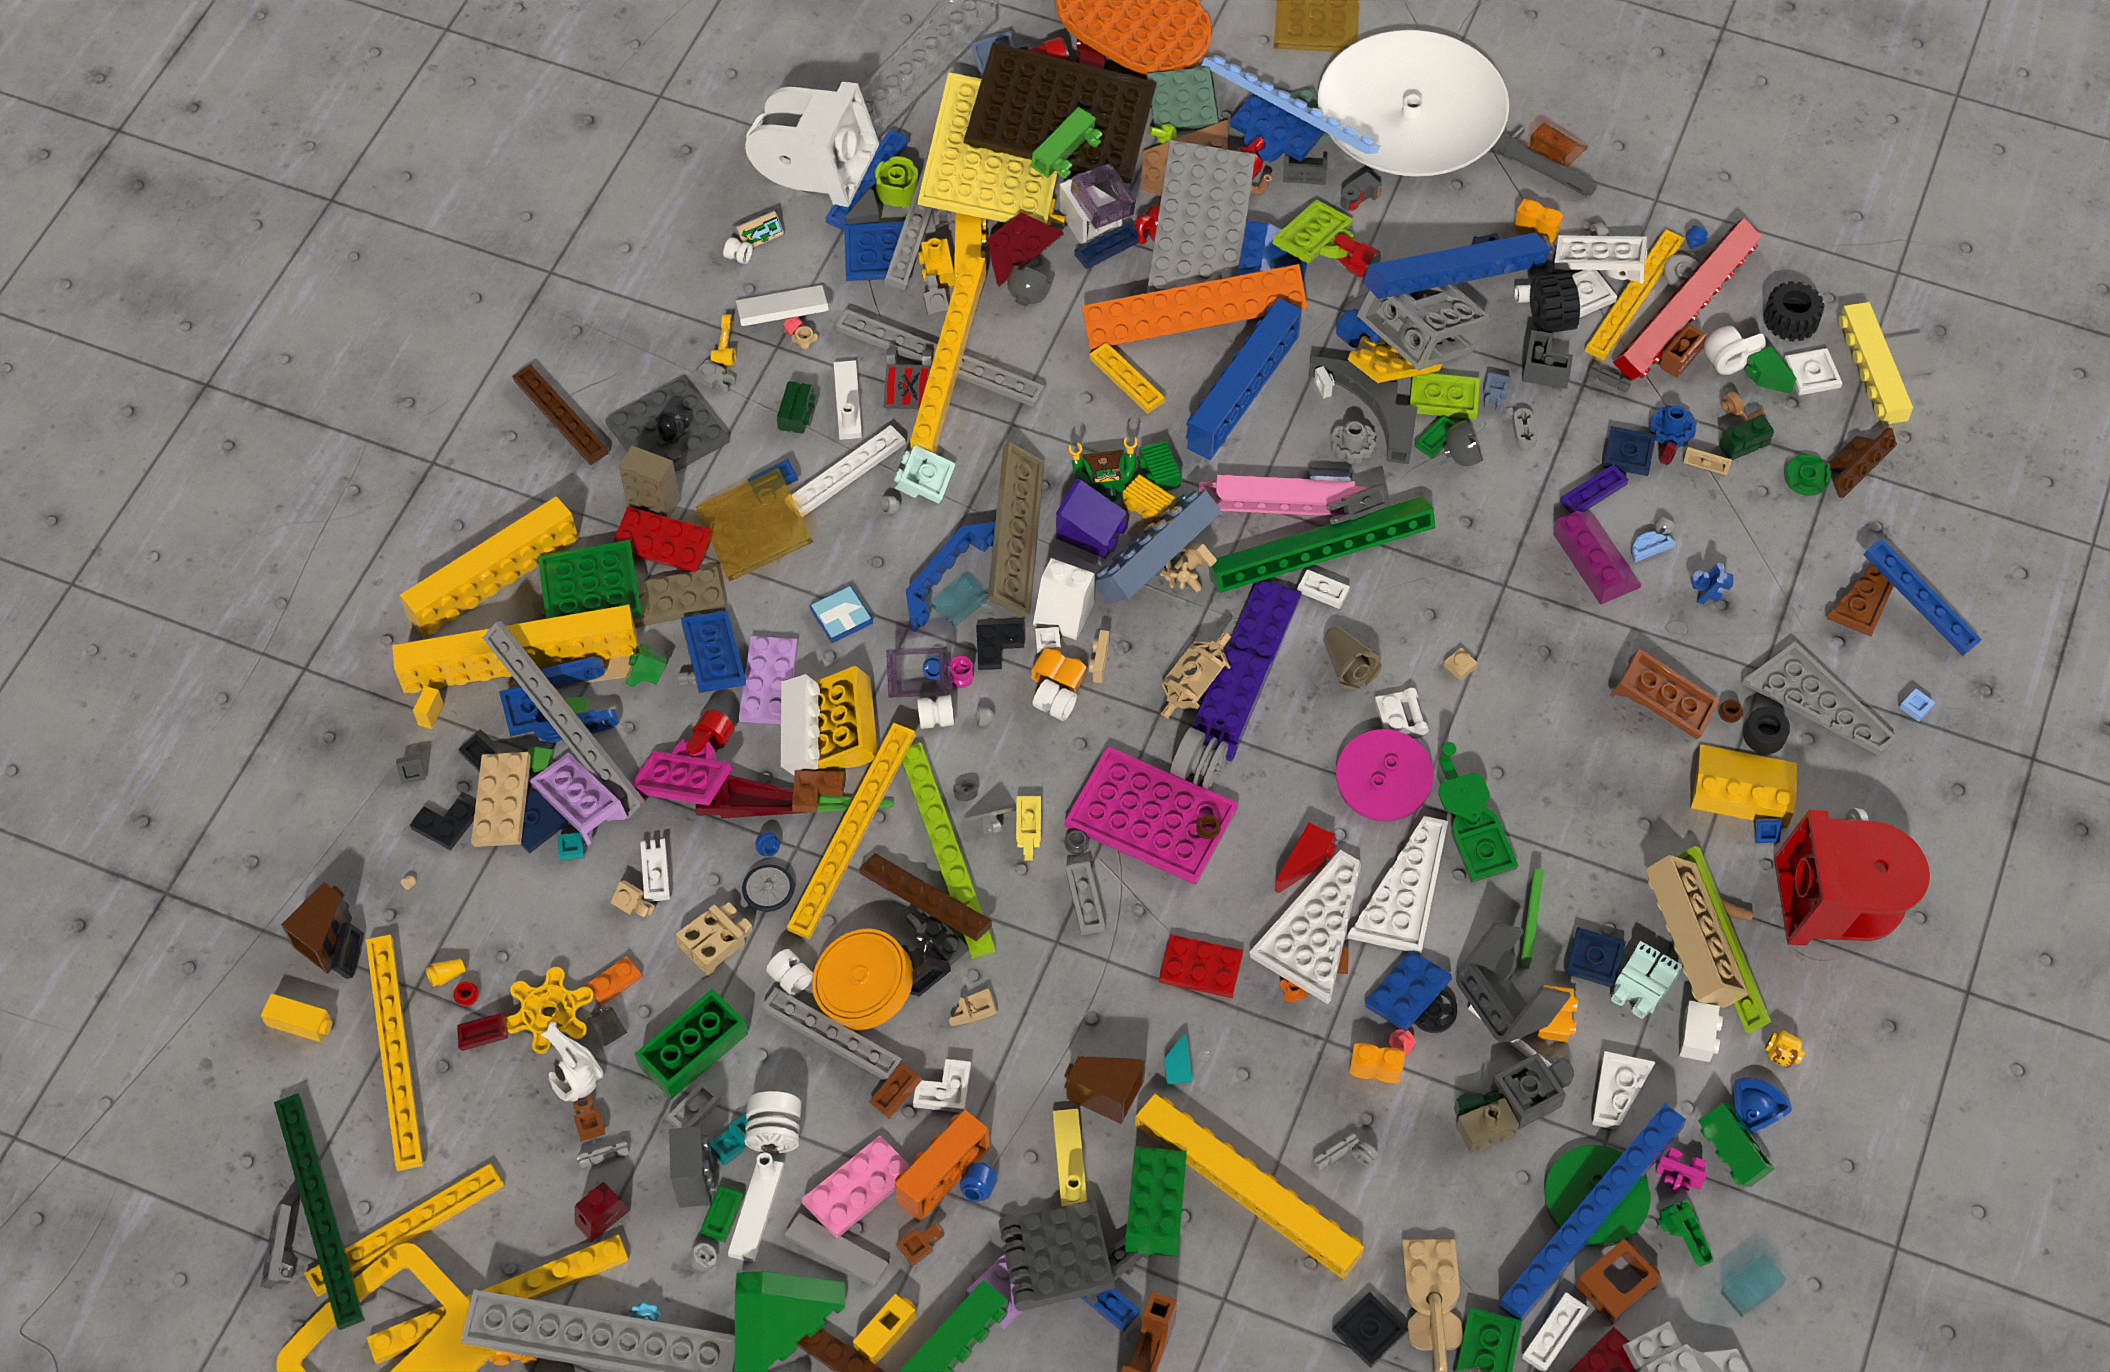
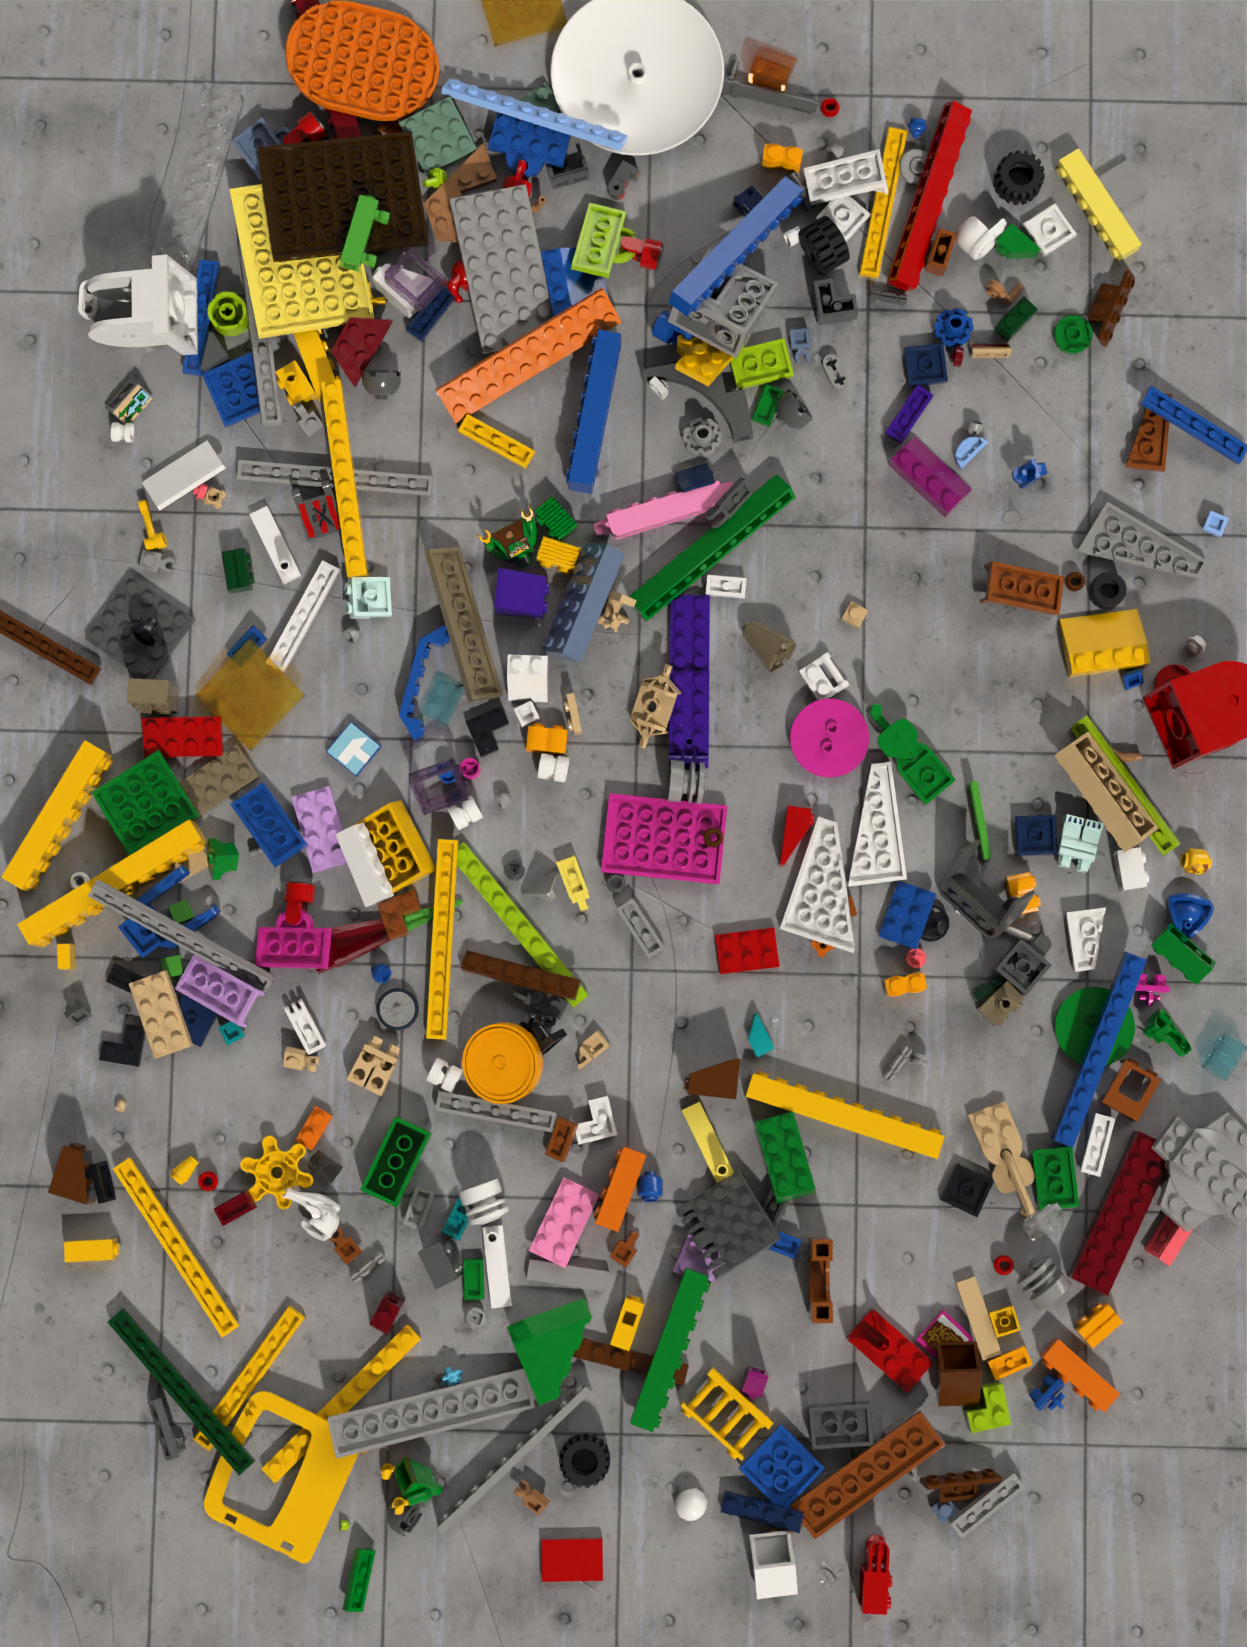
camera: 20 degrees left, 25 degrees up
none -> red plate [820,98,840,118]

